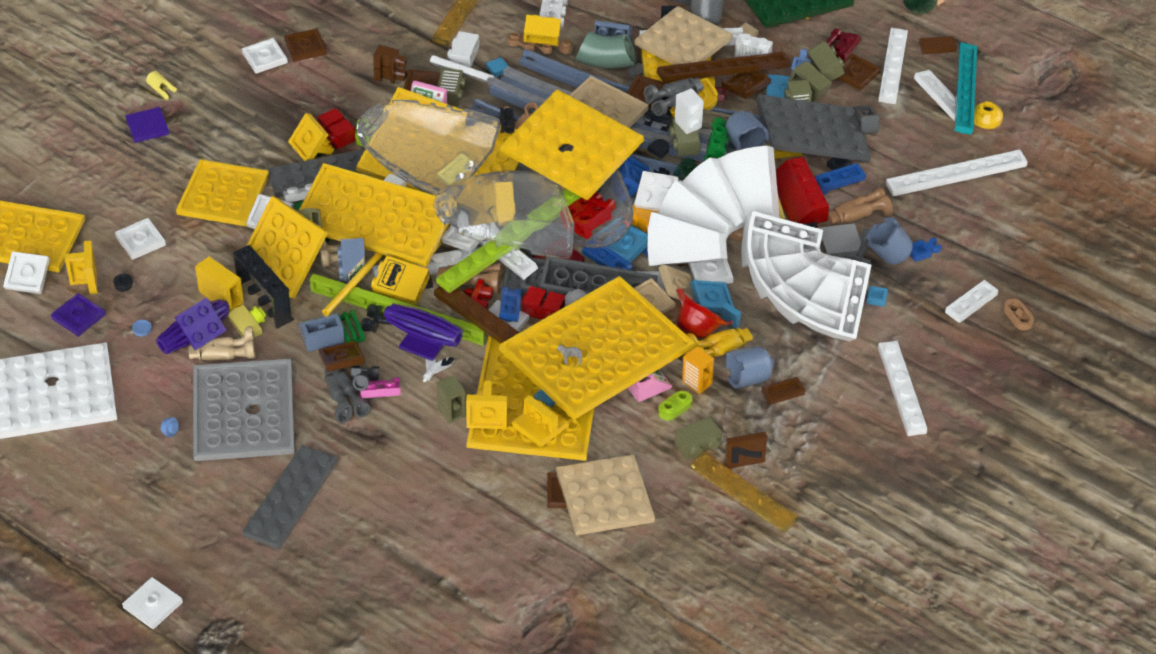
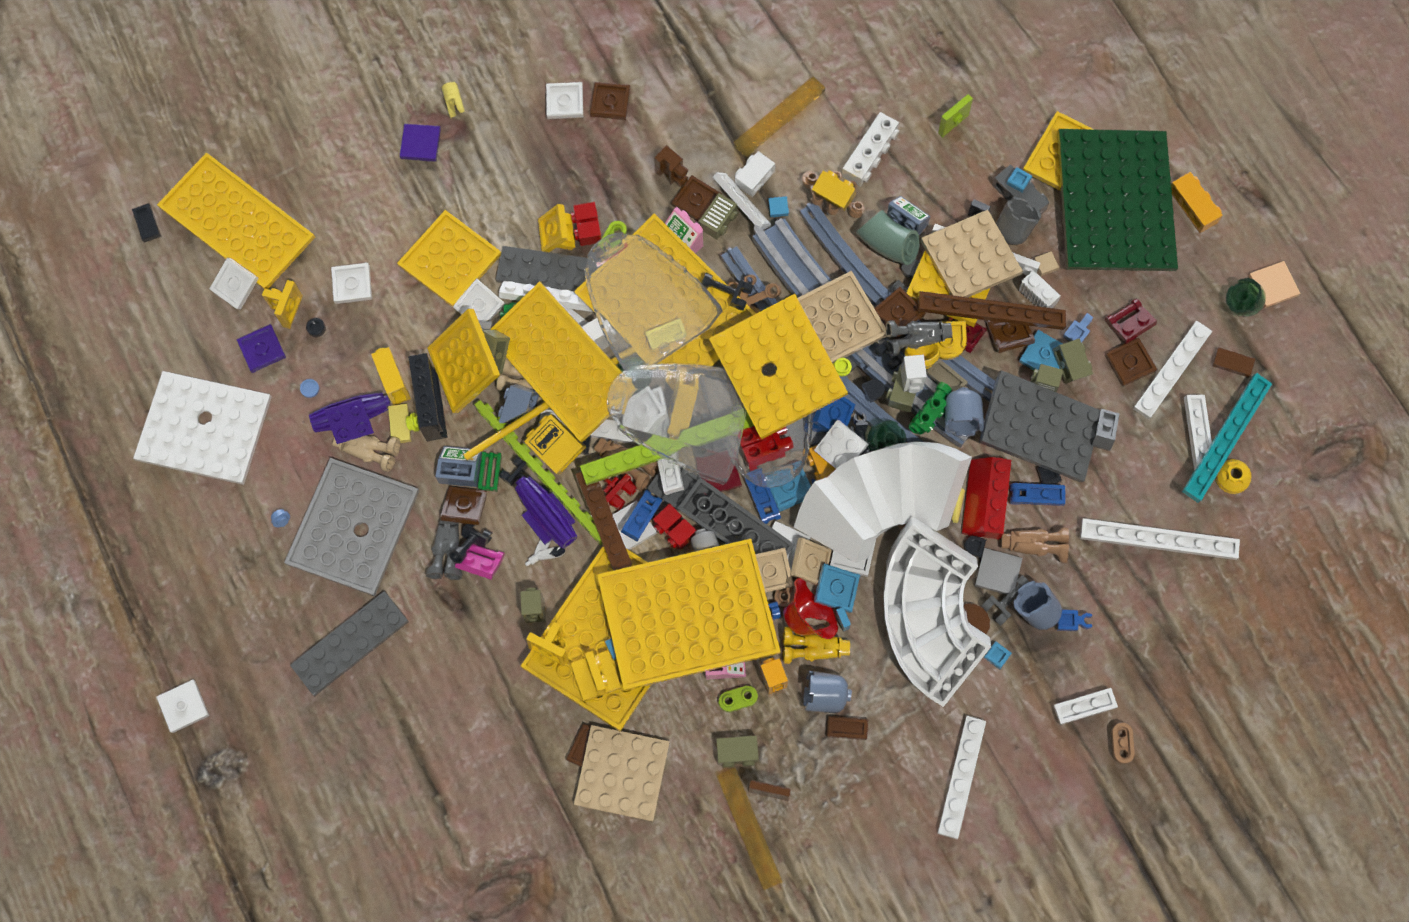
camera: 30 degrees right, 25 degrees up
light grey piece [557,345,582,365] -> none
olive brick [807,41,845,81] -> none

